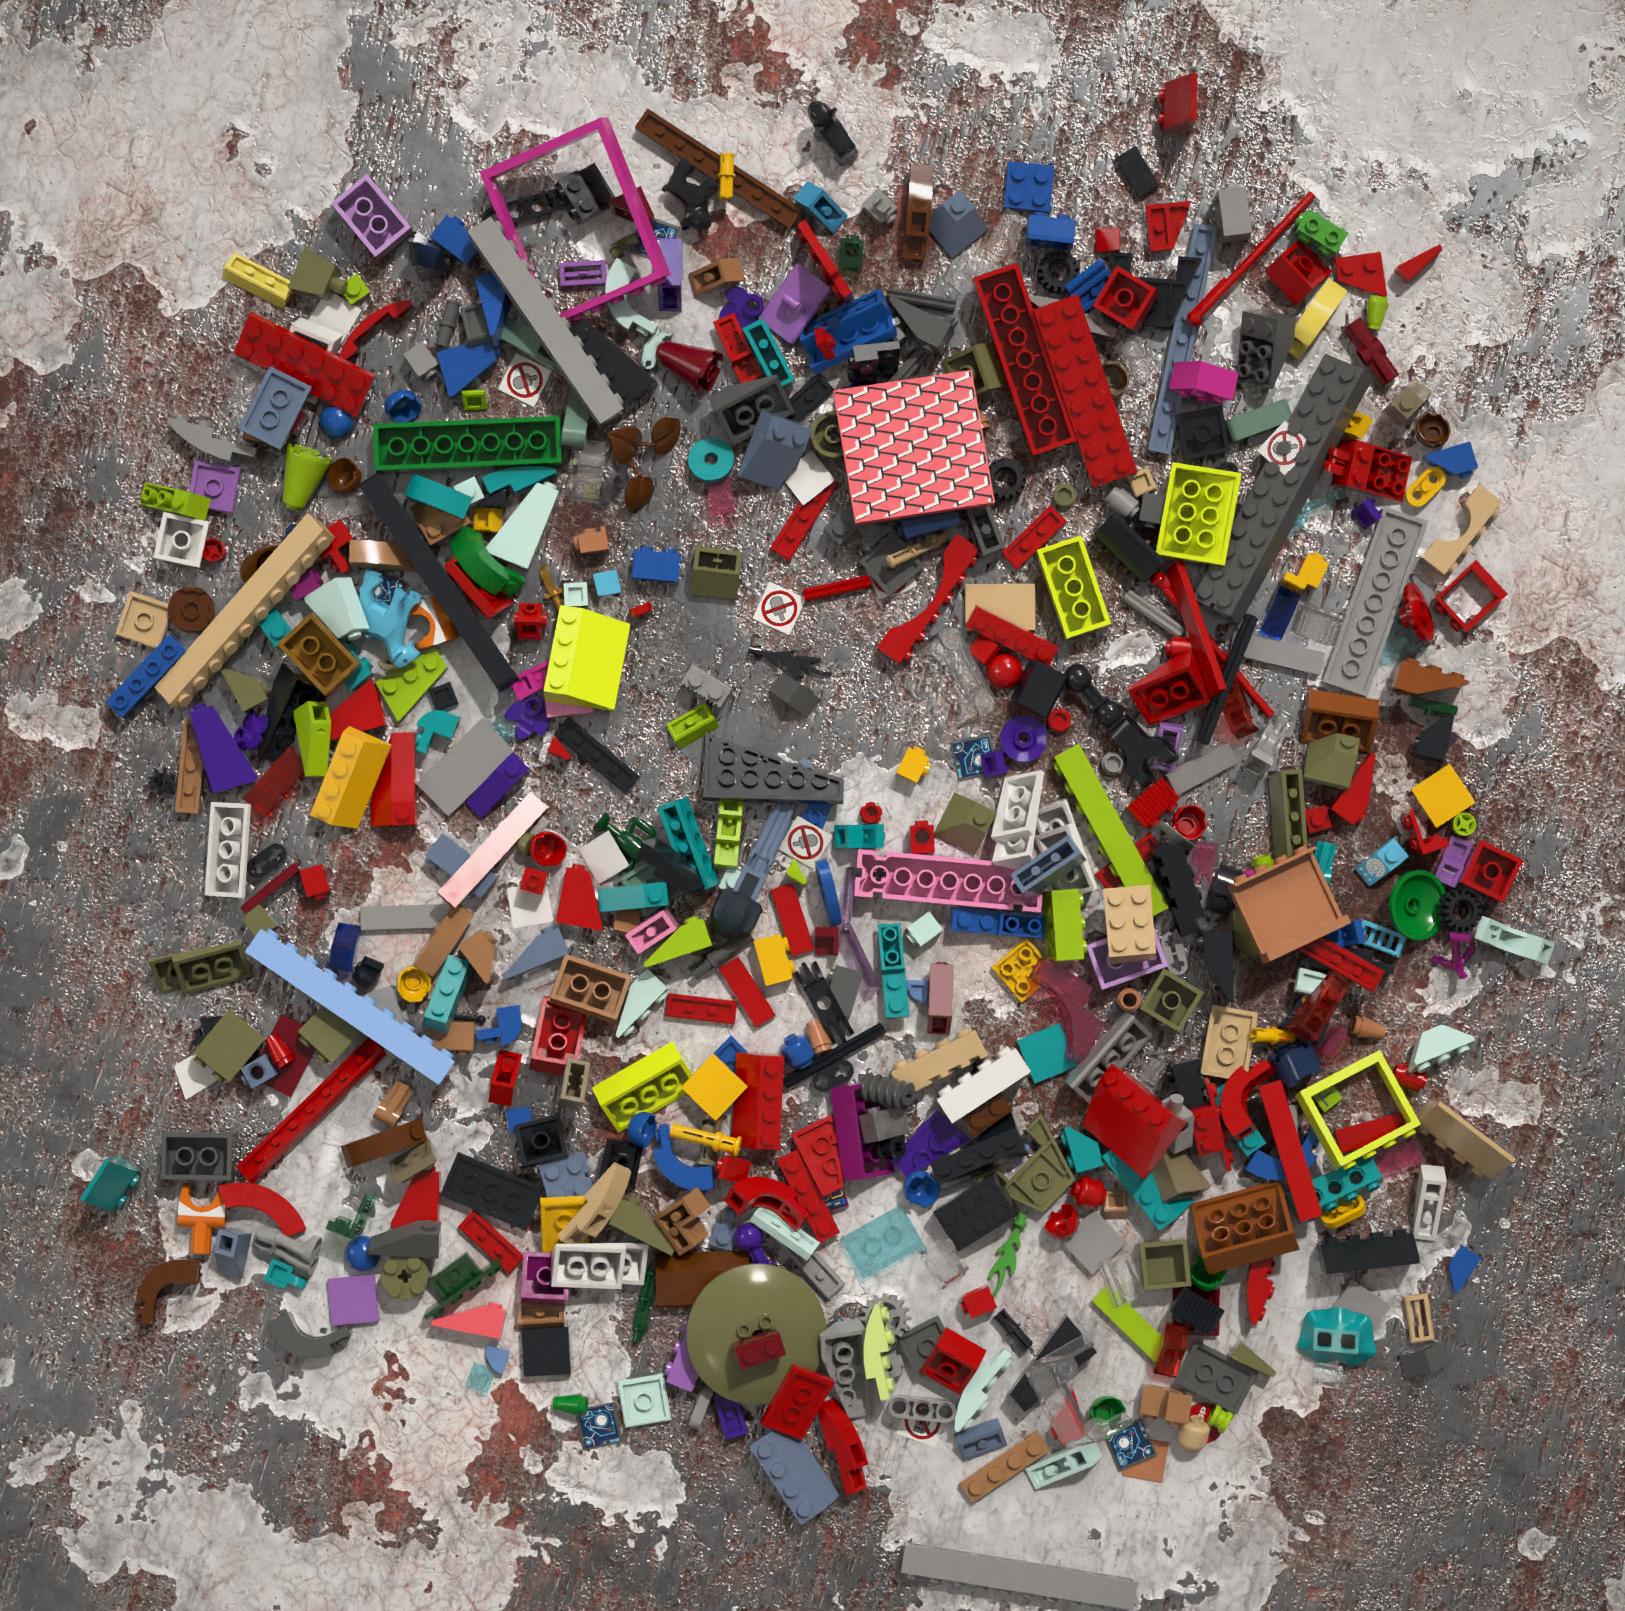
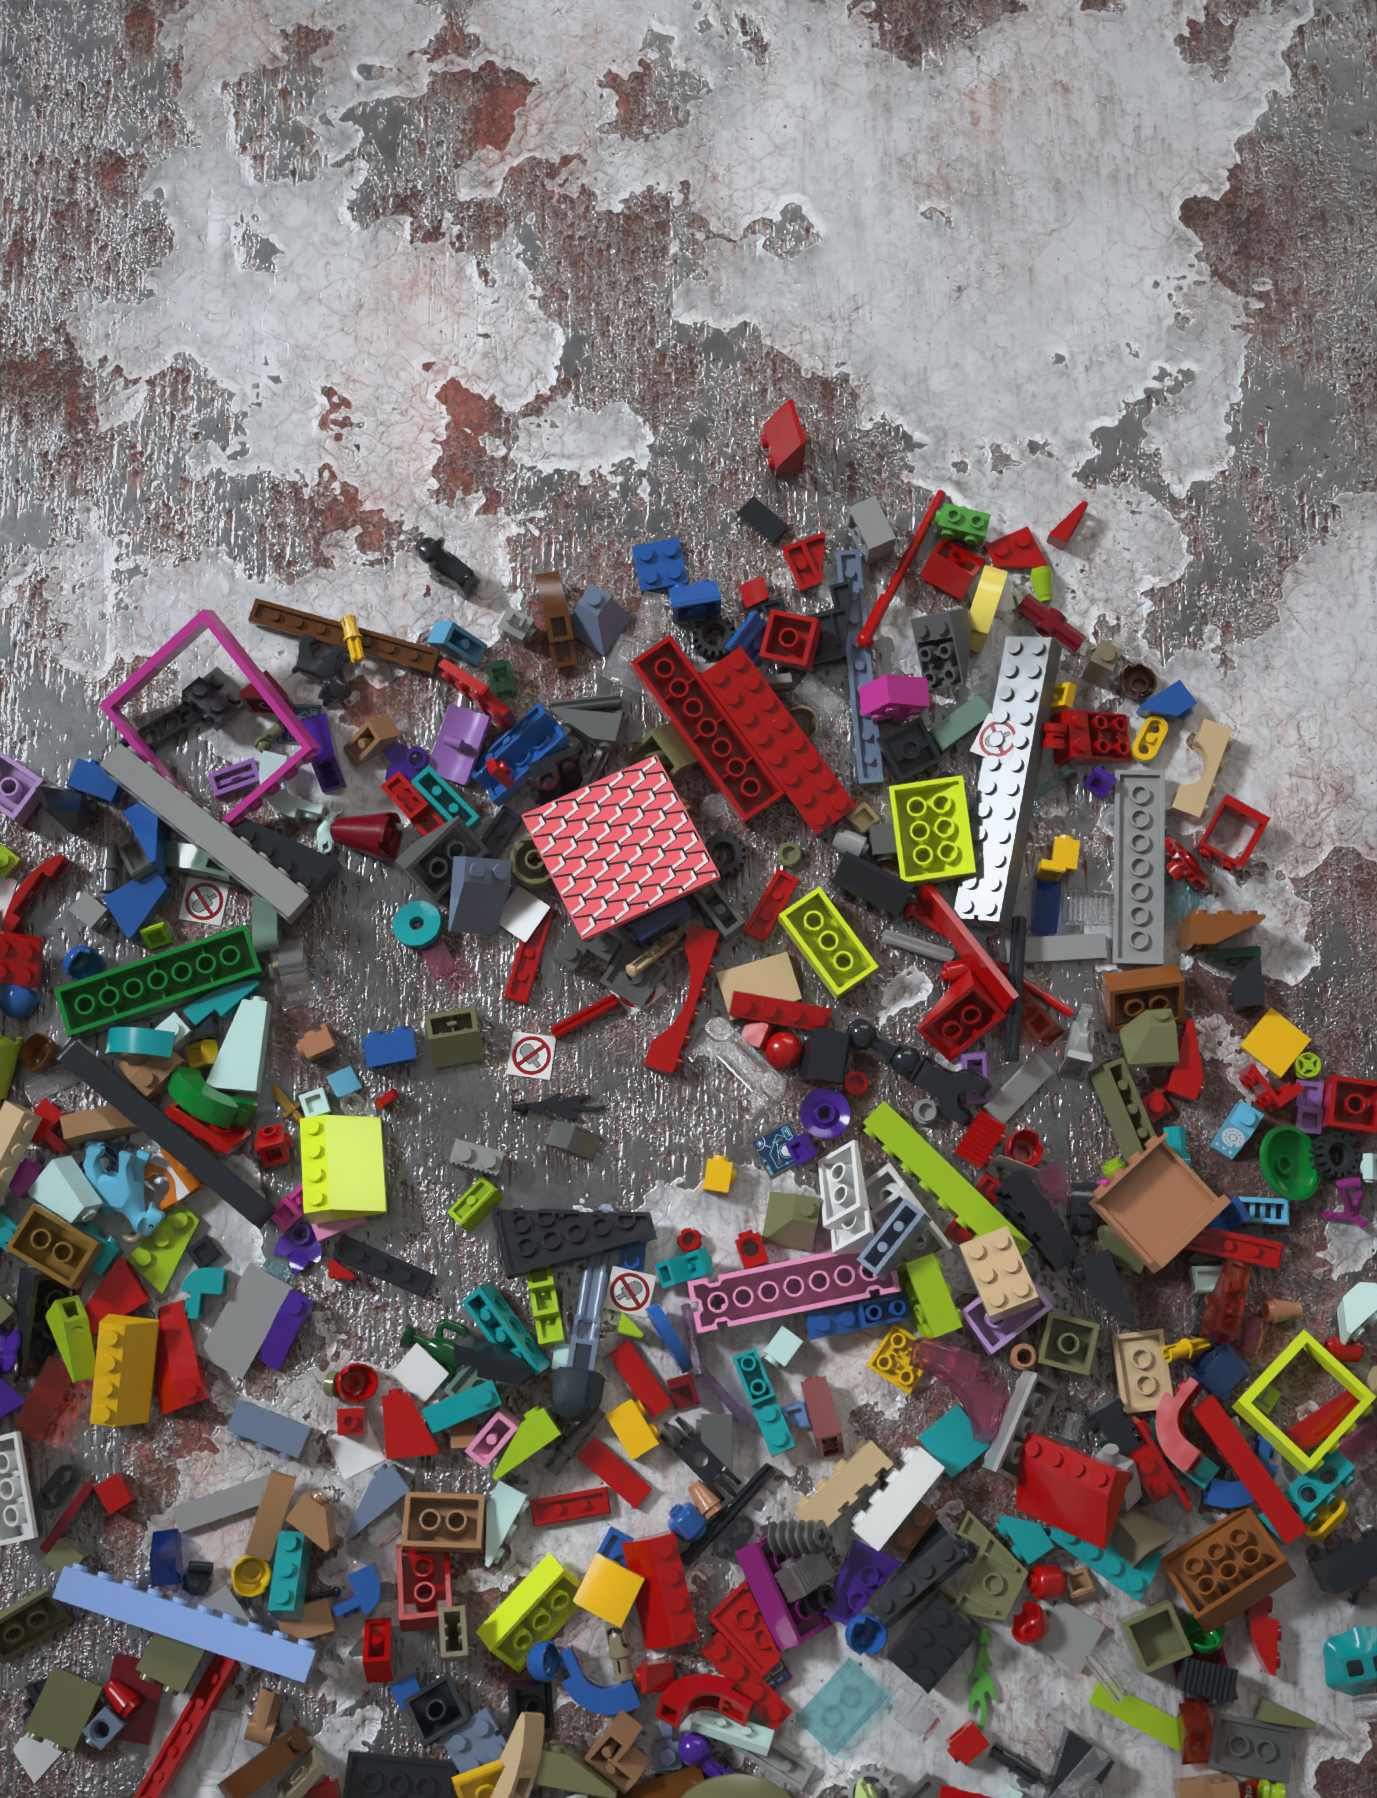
camera: 15 degrees left, 10 degrees down
tile [437,792,548,909] -> none
reddish brown plant [607,416,680,514] -> none
yellow pin [670,1123,742,1157] -> none

